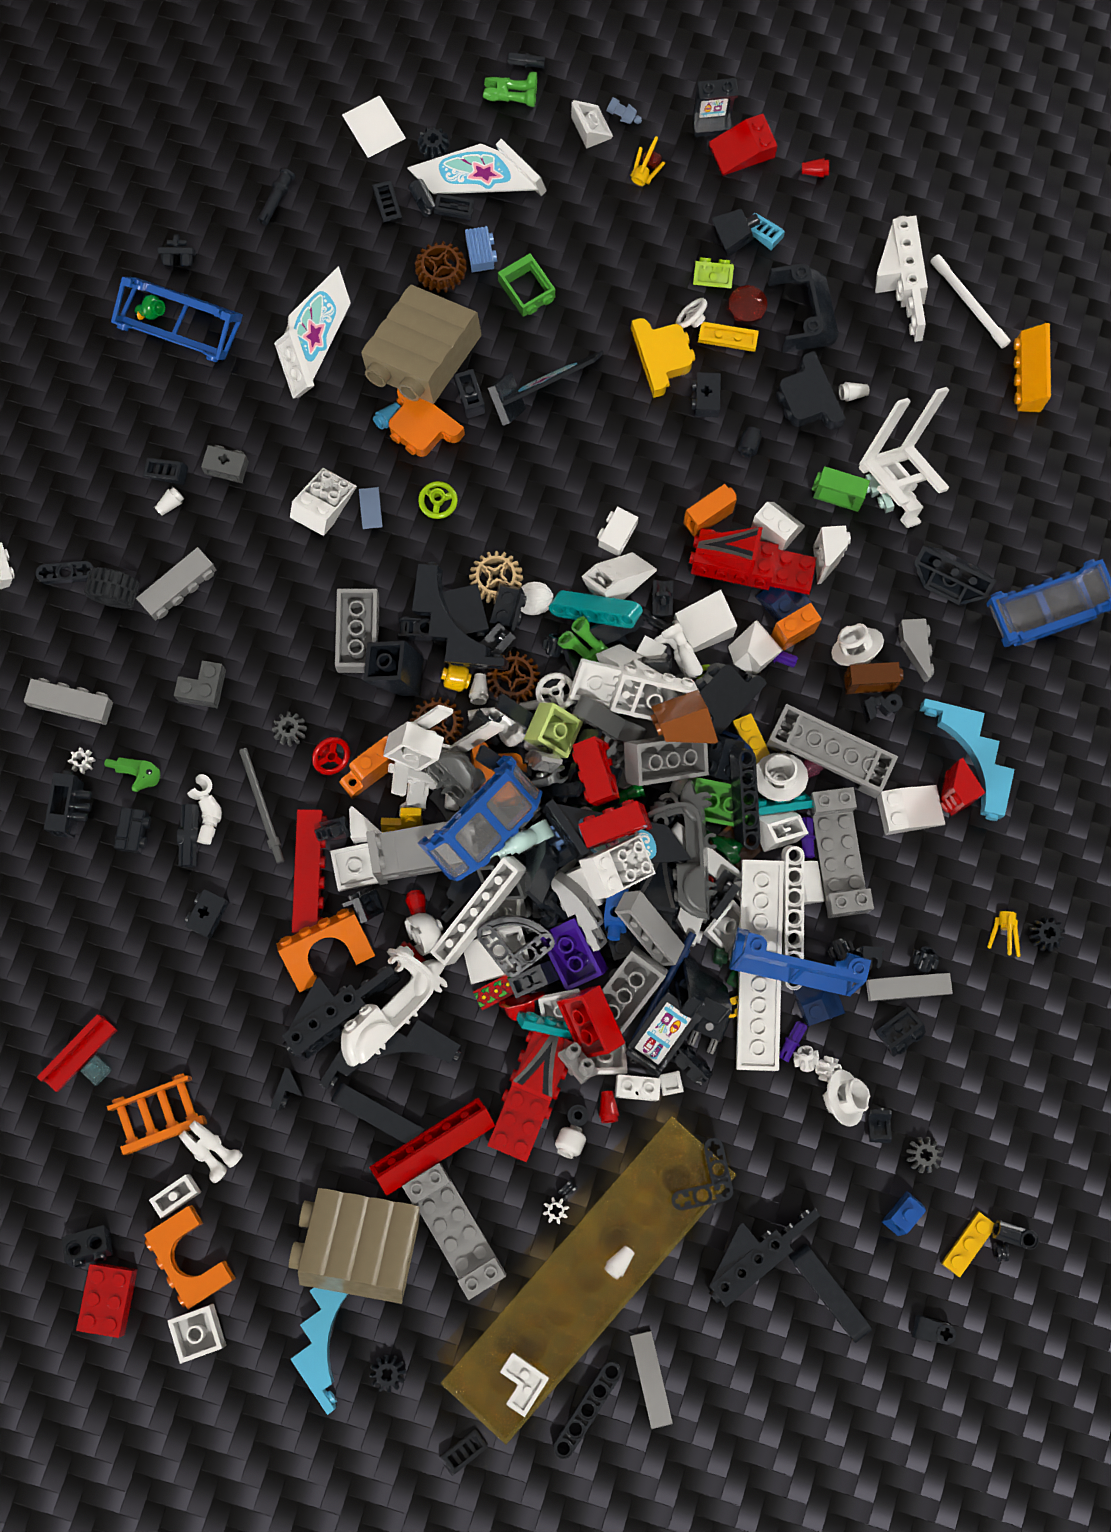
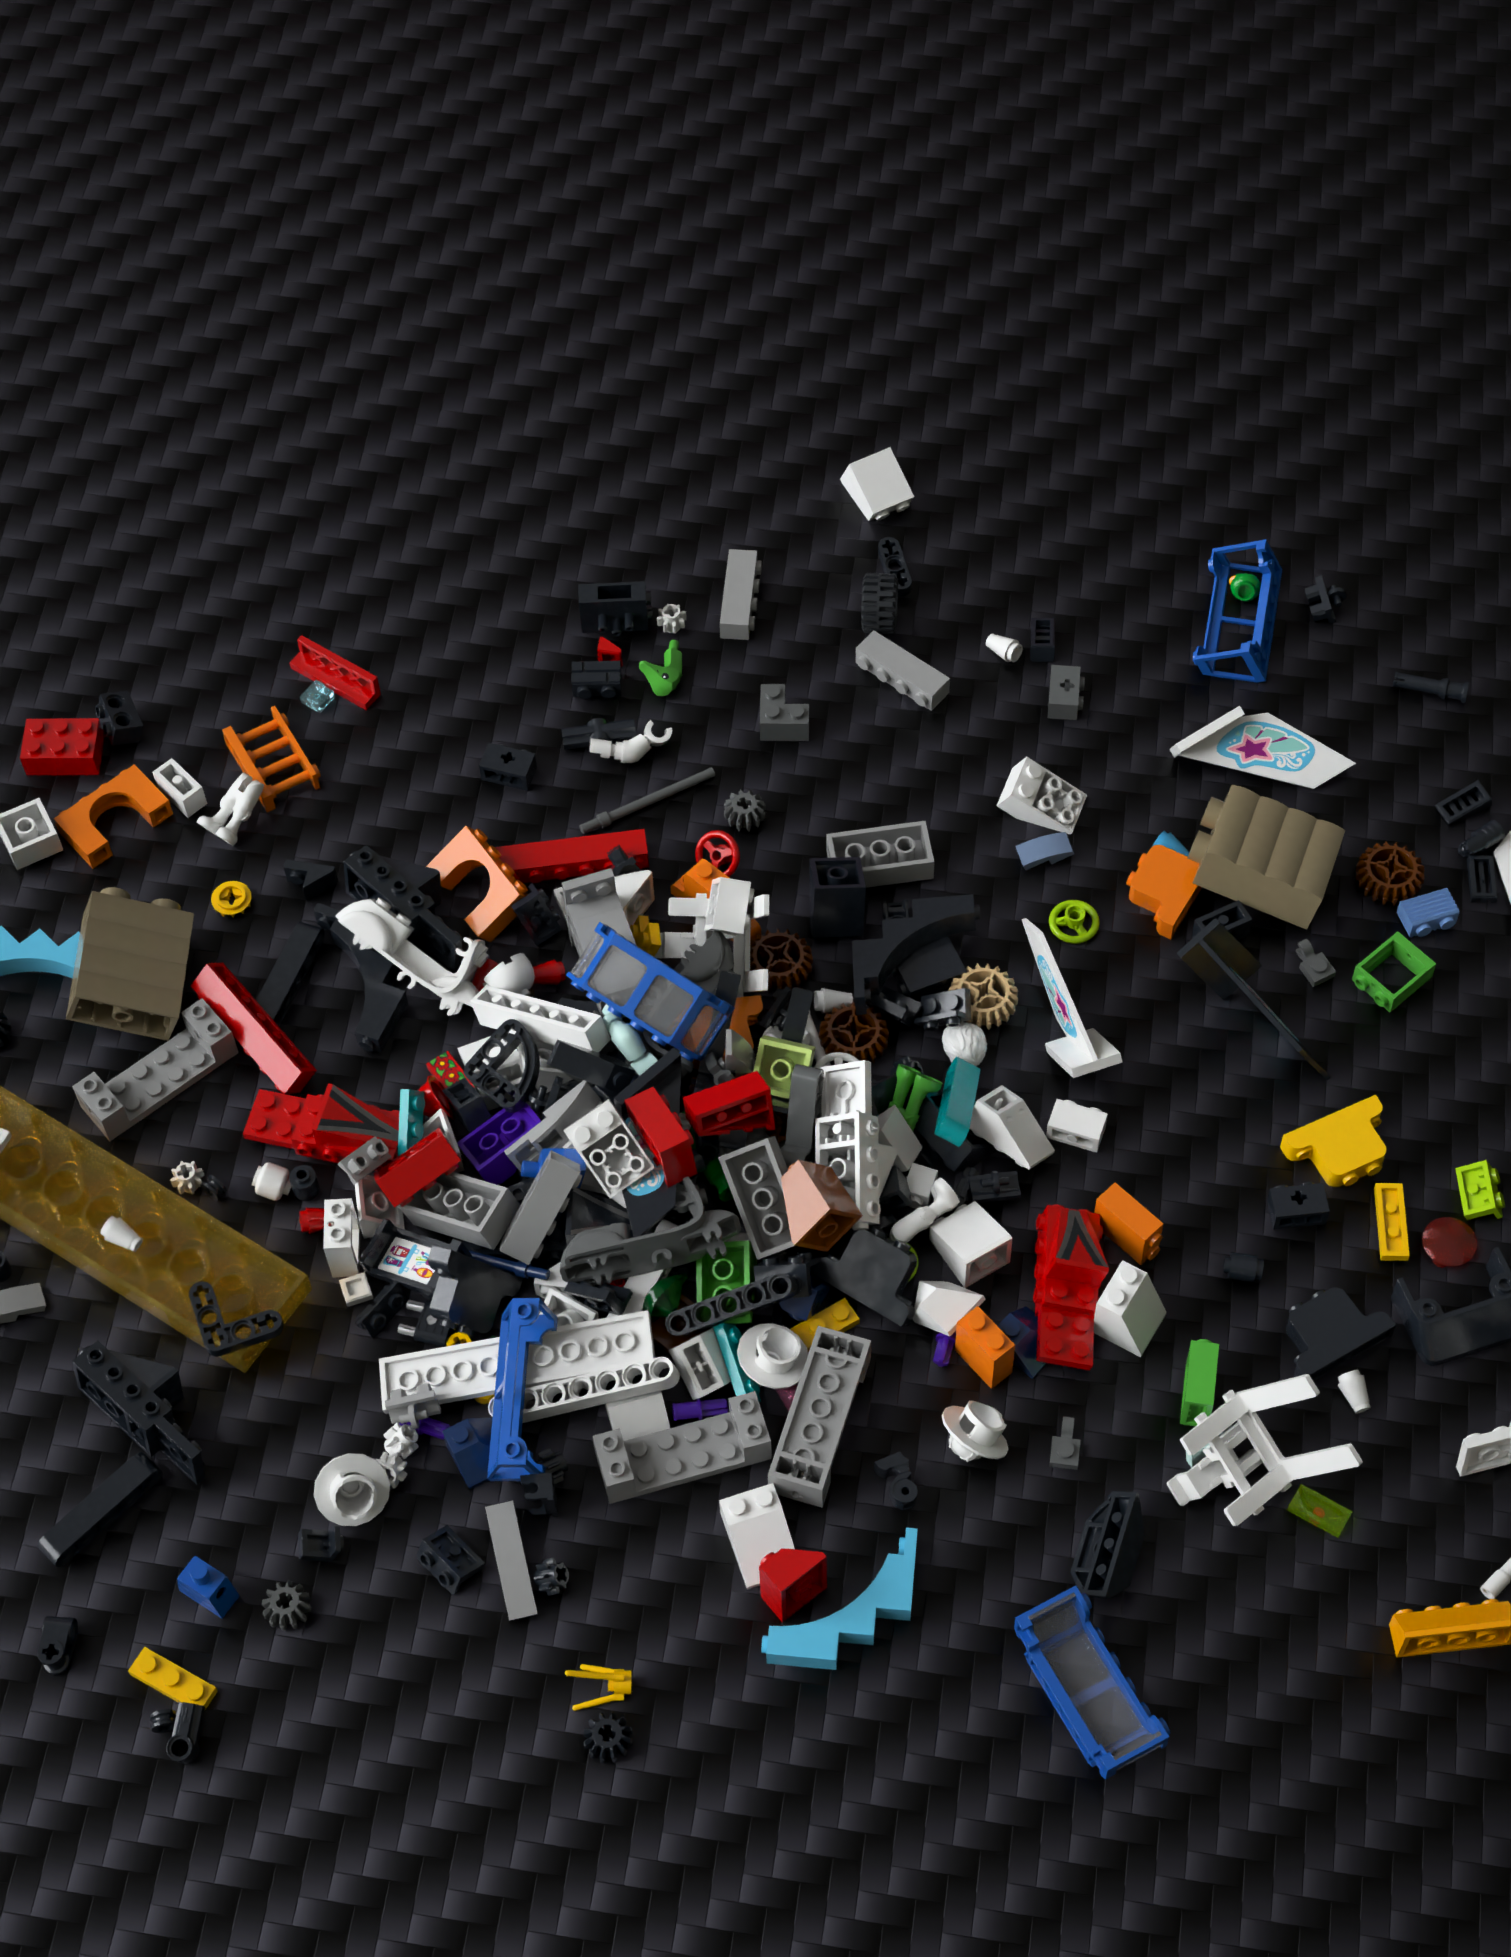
camera: 85 degrees right, 20 degrees down
yellow head [440,665,472,692] -> none
white piece [676,298,707,328] -> none
white slope [813,525,851,584] -> none
reddish brown window [844,662,903,694] -> none
light grey slope [898,619,934,682] -> none
none -> yellow gear [211,881,252,918]
none -> light grey hips [385,1383,441,1429]
none -> red slope [597,636,623,667]
none -> white piece [1021,918,1122,1078]
none -> dark grey plate [1049,1416,1081,1470]
none -> clear neon green tile [1287,1484,1352,1538]
none -> dark grey plate [1295,939,1336,987]

